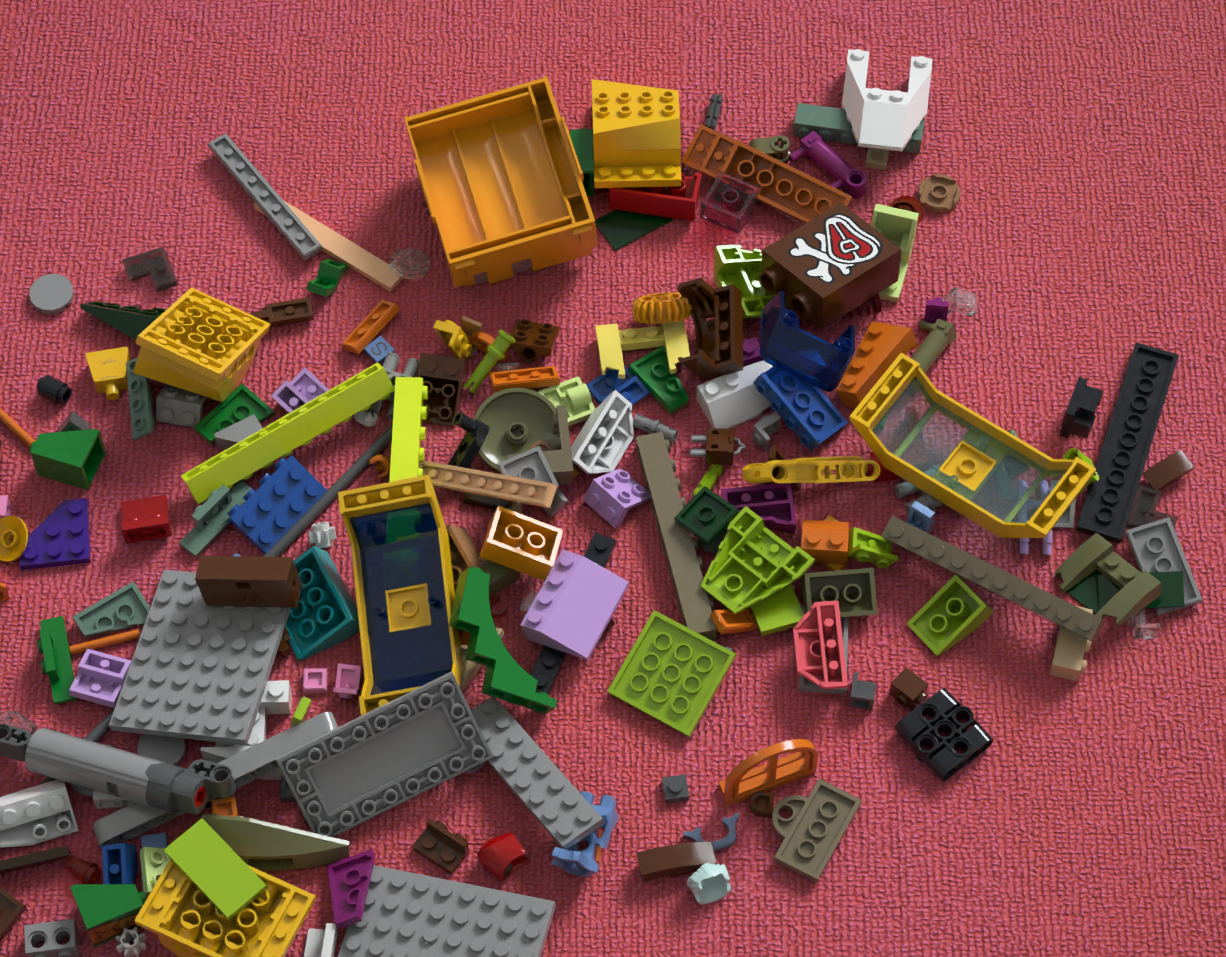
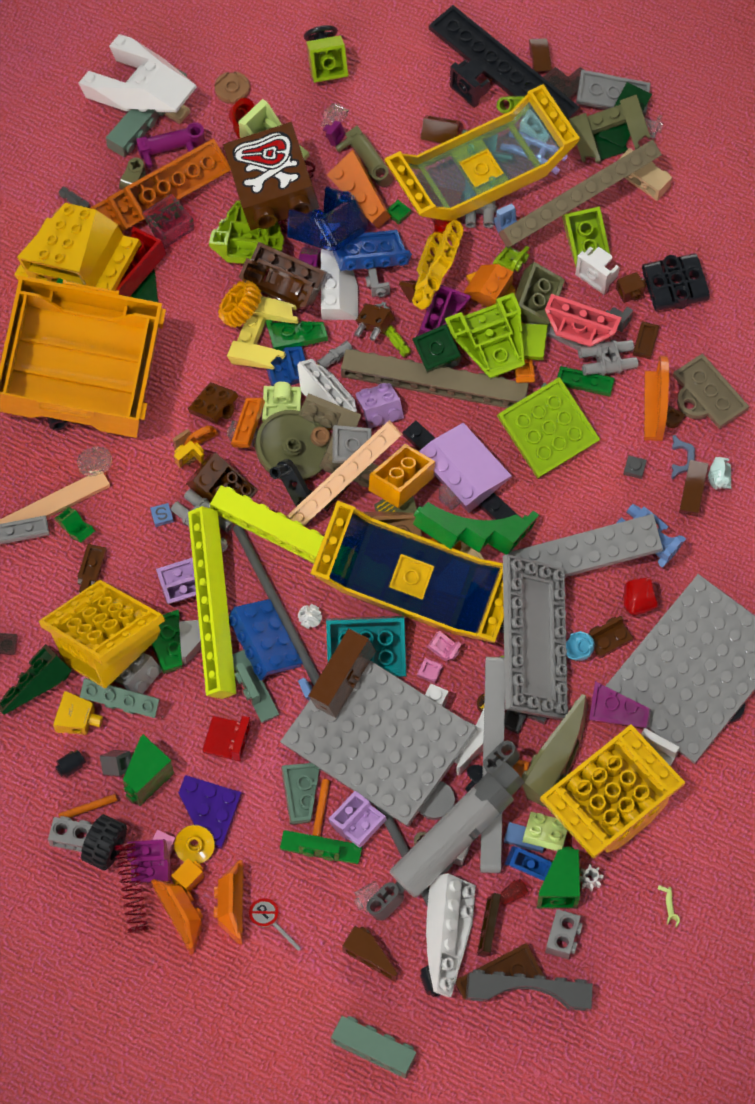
camera: 65 degrees left, 5 degrees up
lime tile [164,818,267,921] -> none
lime tile [290,697,311,728] -> none
orange tile [341,300,400,355] -> none
orange arm [369,454,390,480] -> none
lime pin [463,329,516,394] -> none
none -> lime piece [303,25,348,83]
none -> reddish brown panel [421,115,461,143]
none -> green tile [557,366,615,397]
none -> medium azure hair [566,631,595,661]
none -> white panel [575,247,620,295]
none -> light grey pin [578,340,638,376]
none -> reddish brown tile [633,321,660,360]

